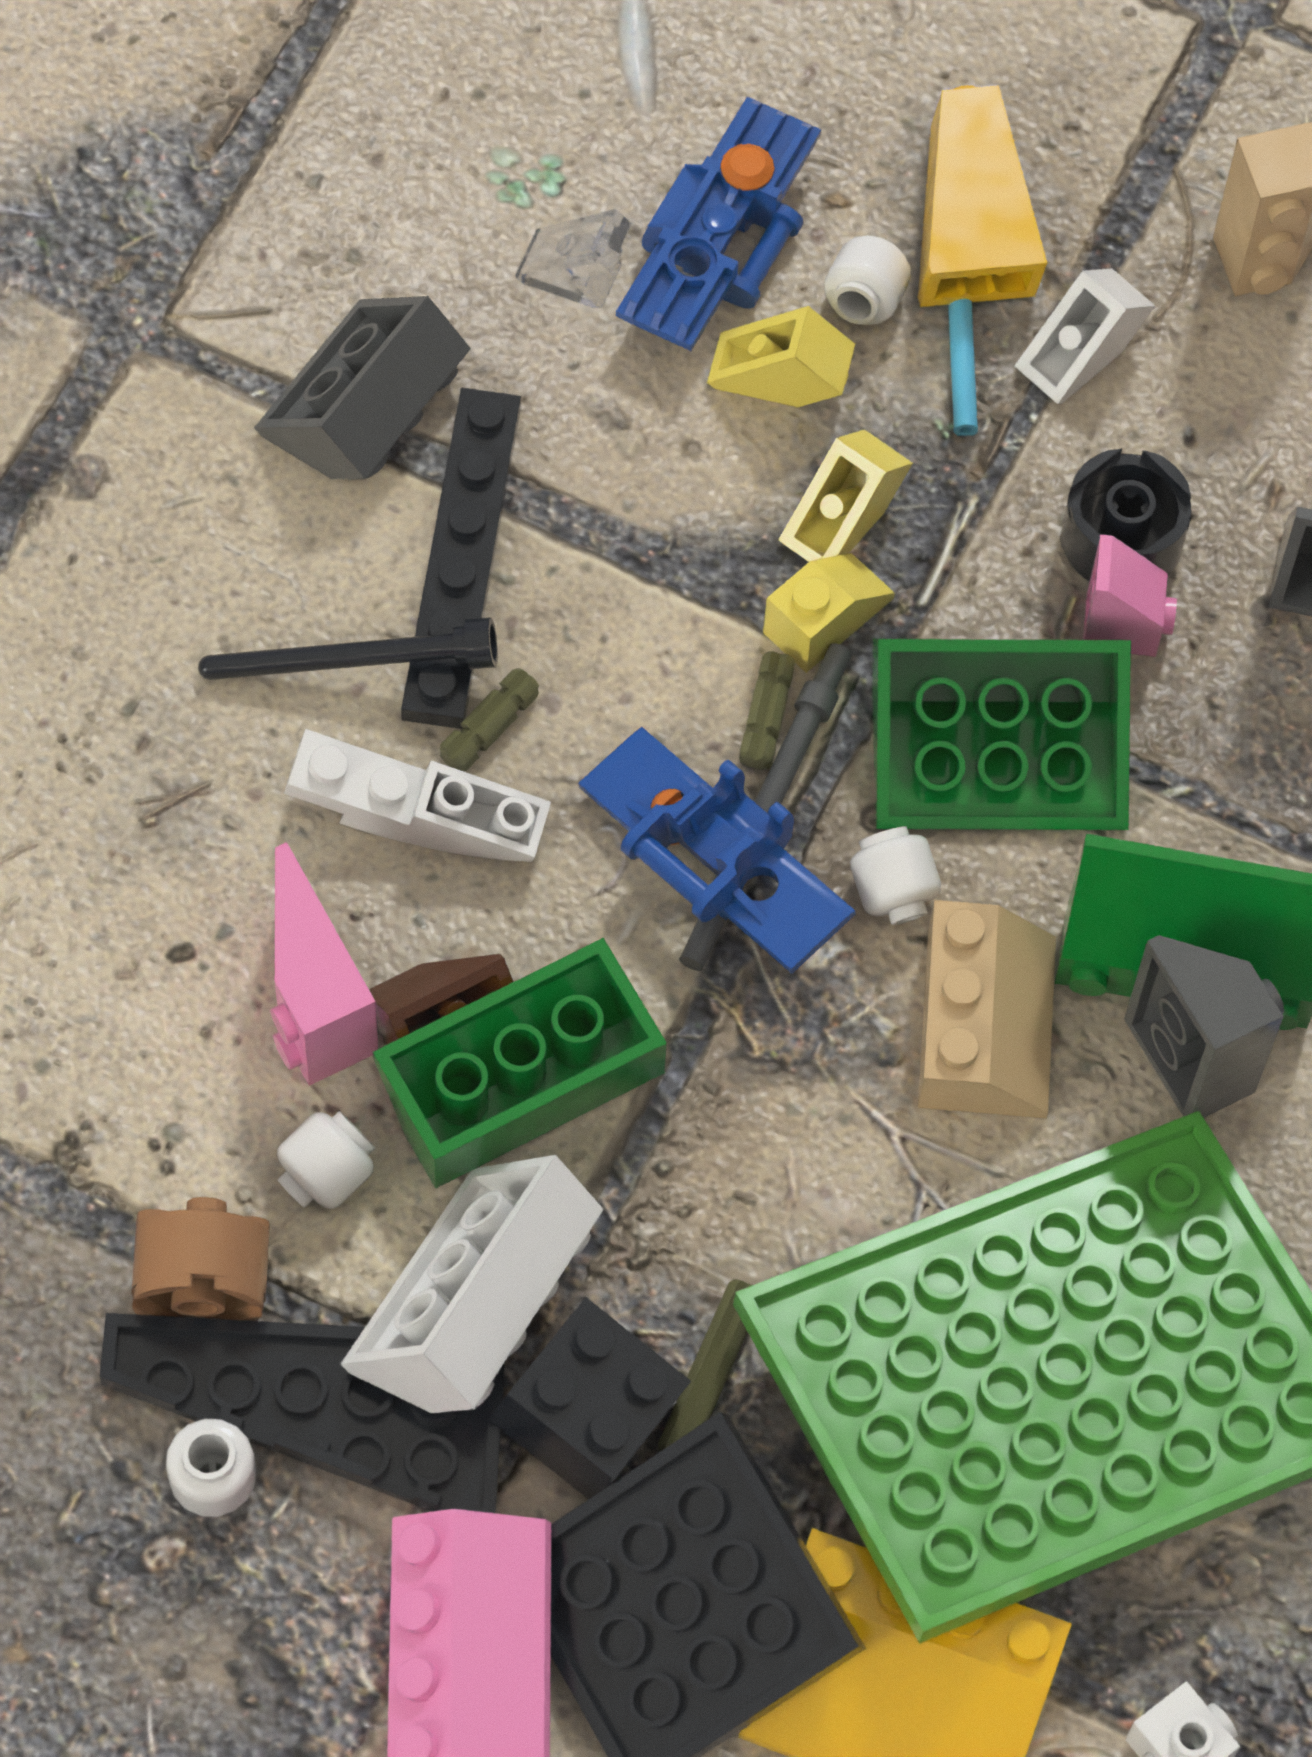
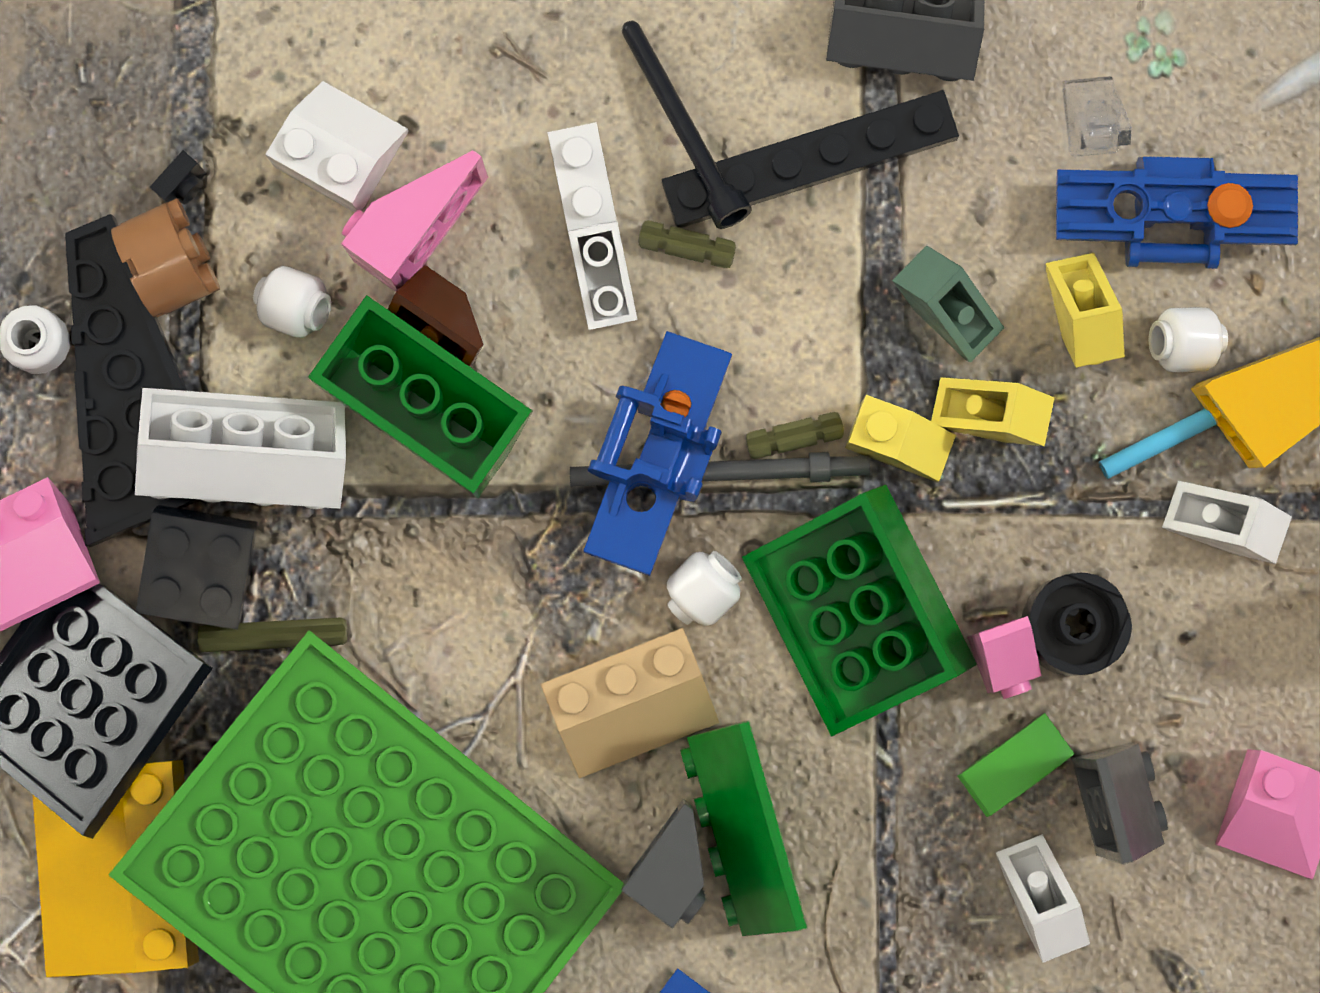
camera: 70 degrees right, 20 degrees up
none -> black plate [150,150,207,204]
none -> white slope [265,81,409,212]
none -> sand green slope [892,245,1004,363]
none -> bright green slope [957,713,1074,817]

